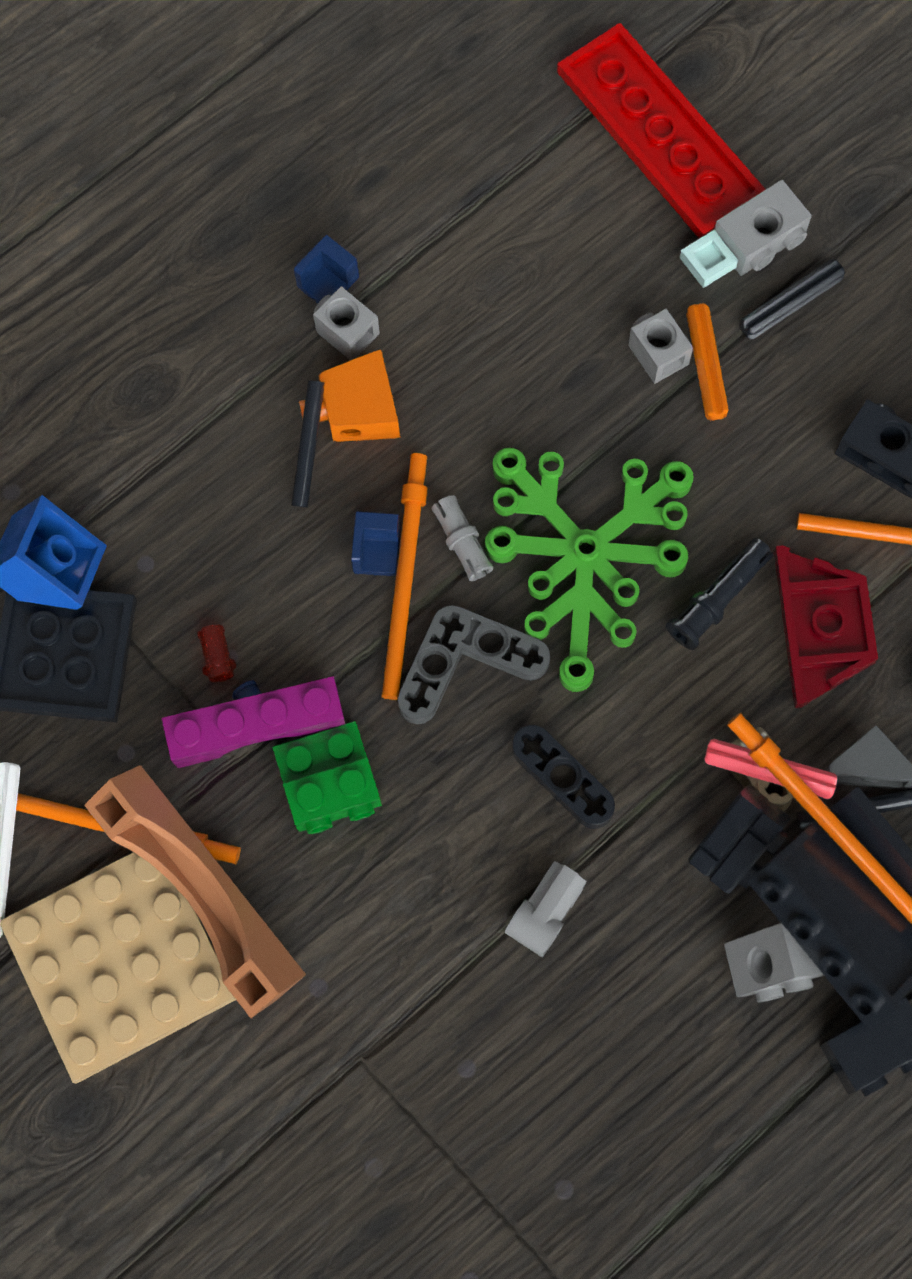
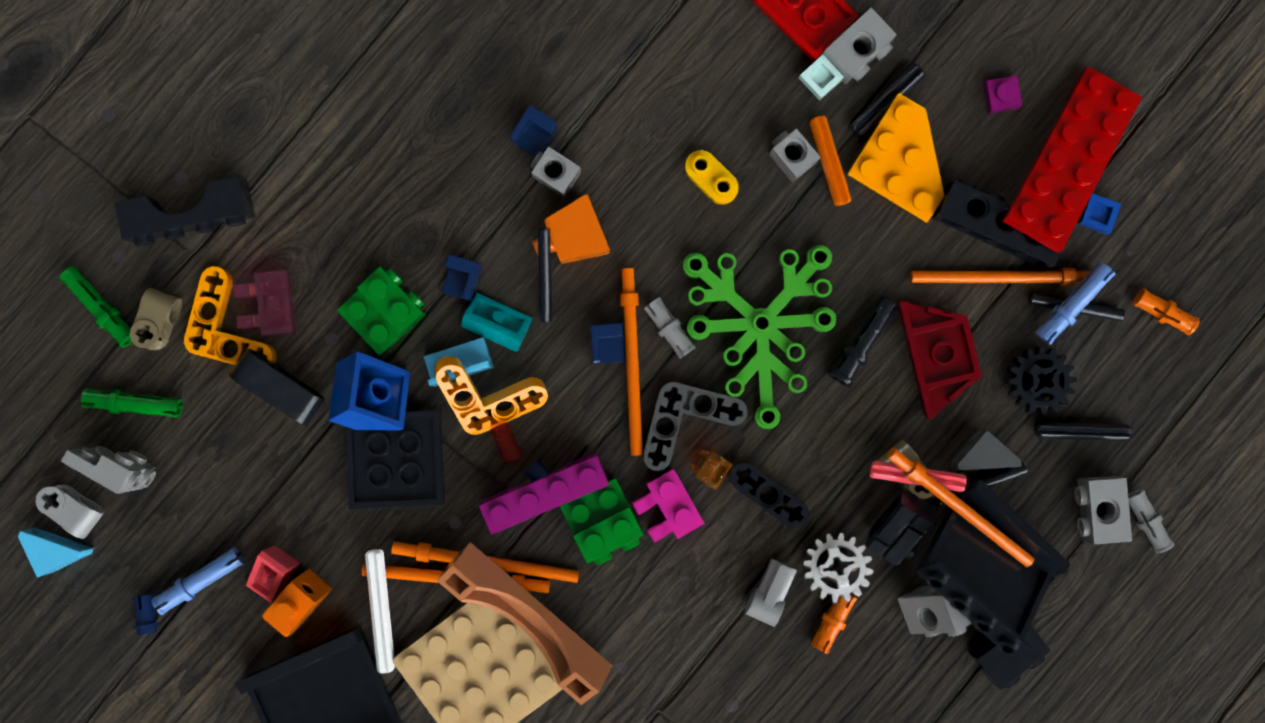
camera: 15 degrees left, 15 degrees up
none -> green plate [337,267,426,356]
none -> orange bar [392,541,579,583]
none -> medium azure panel [424,338,494,386]
none -> light orange beam [434,356,548,435]
none -> dark blue panel [442,254,483,301]
none -> teal slope [461,292,533,352]
none -> dark pink plate [632,469,705,543]
none -> yellow plate [685,150,739,205]
none -> clear orange tile [690,450,733,490]
none -> white gear [803,533,873,603]
none -> orange pin [810,594,858,654]
none -> light orange plate [847,93,945,223]

